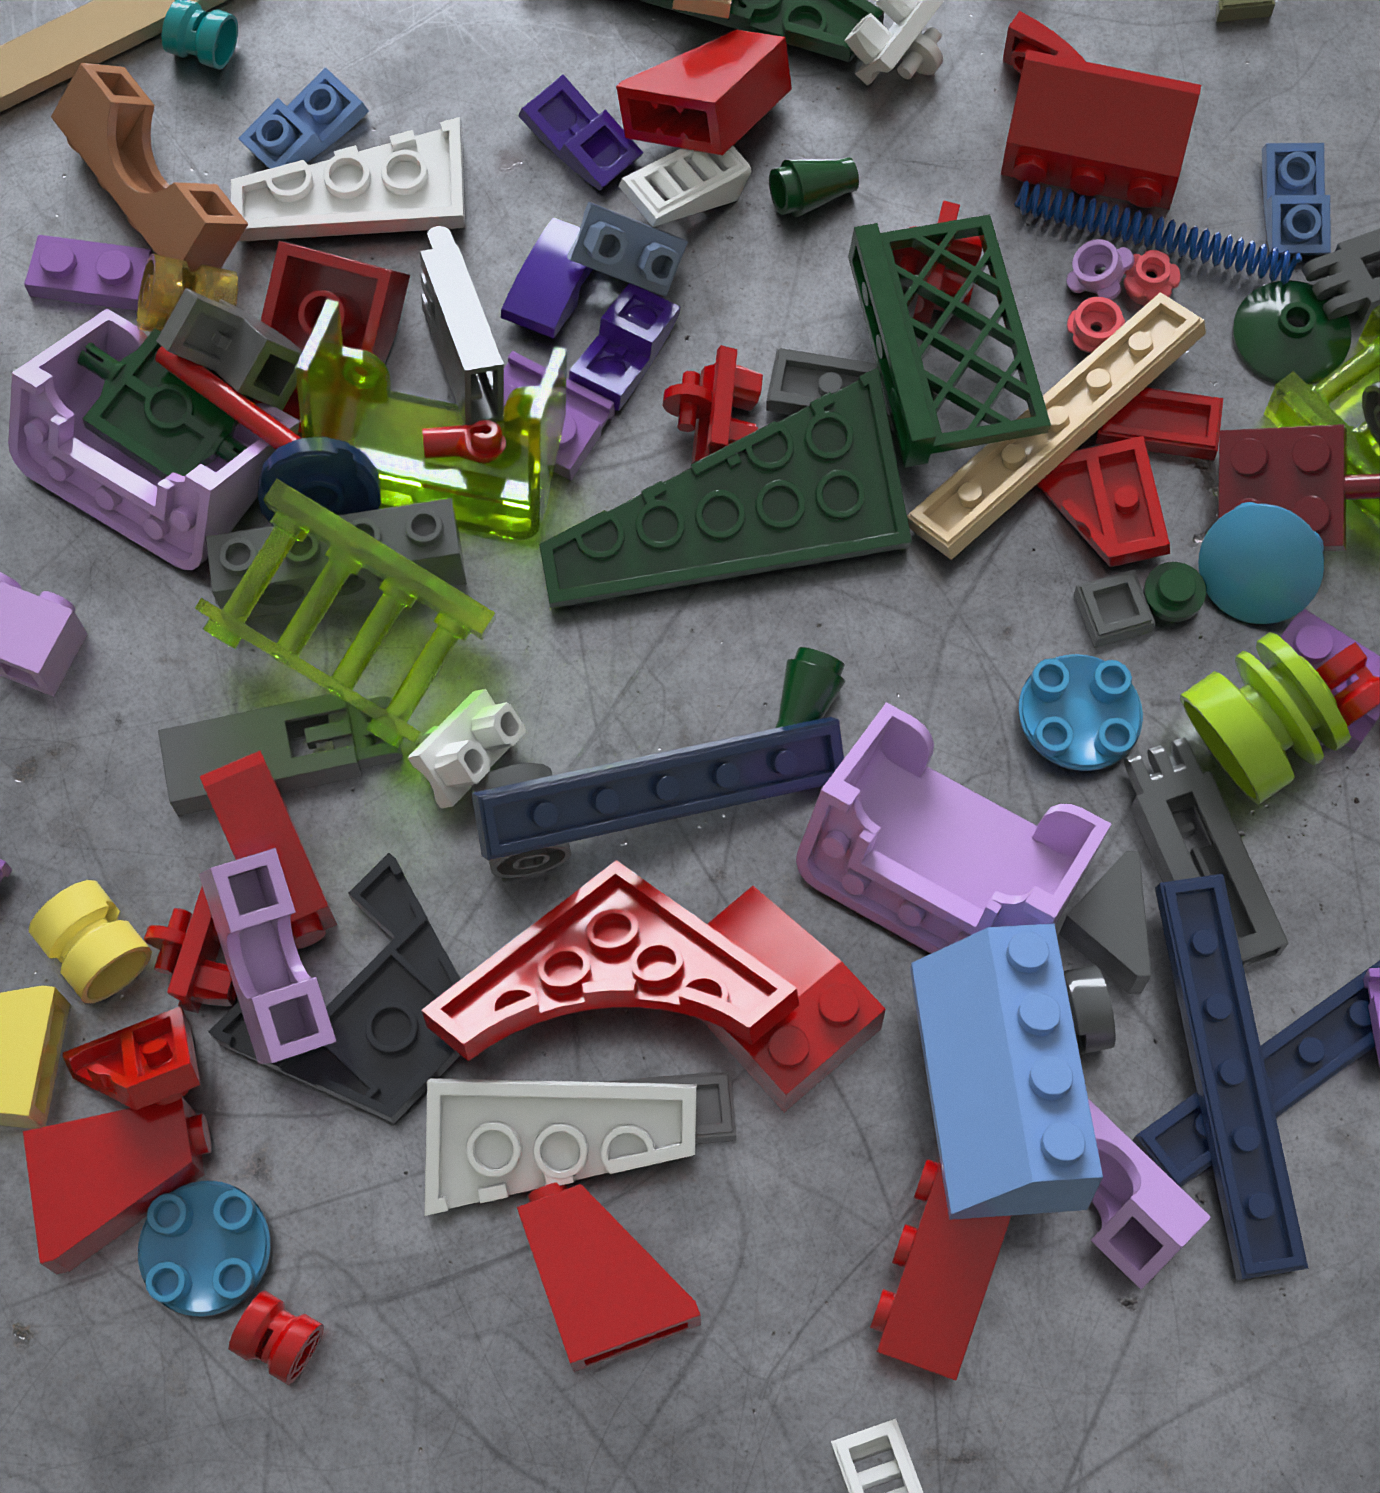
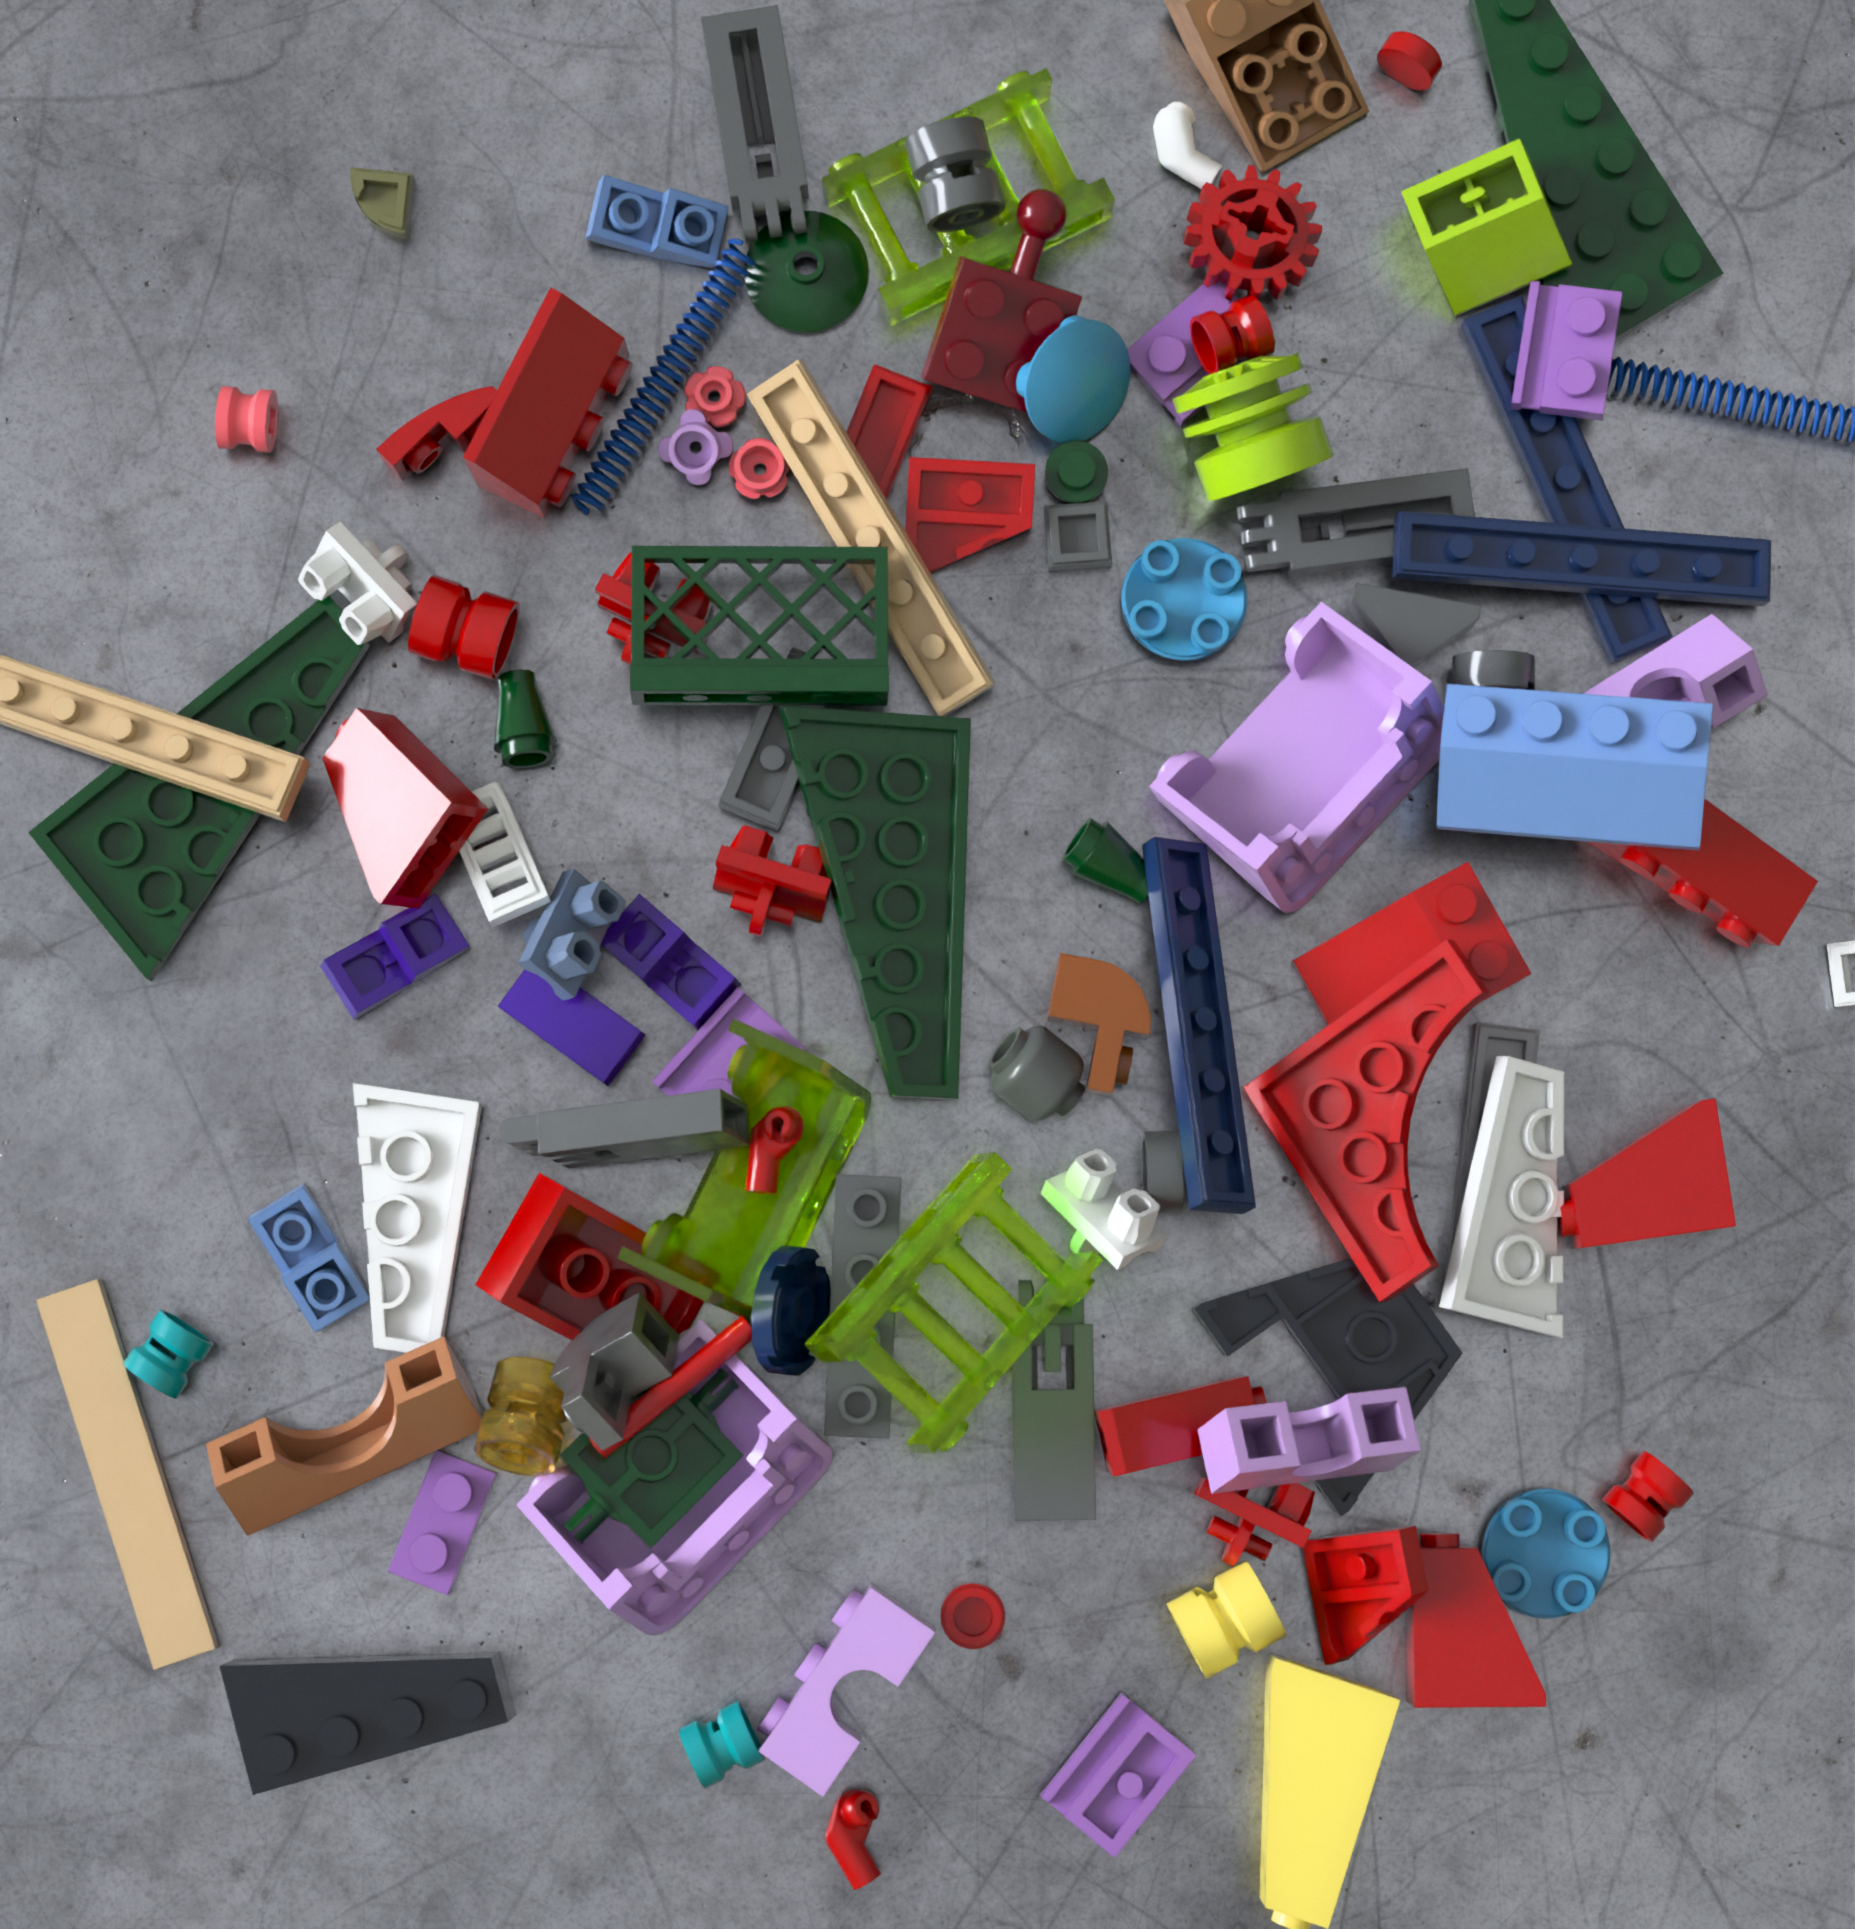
camera: 80 degrees left, 15 degrees up
none -> red wheel [408,575,520,680]
none -> red tile [940,1582,1005,1649]
none -> dark grey head [988,1026,1085,1121]
none -> dark orange brick [1047,953,1151,1098]

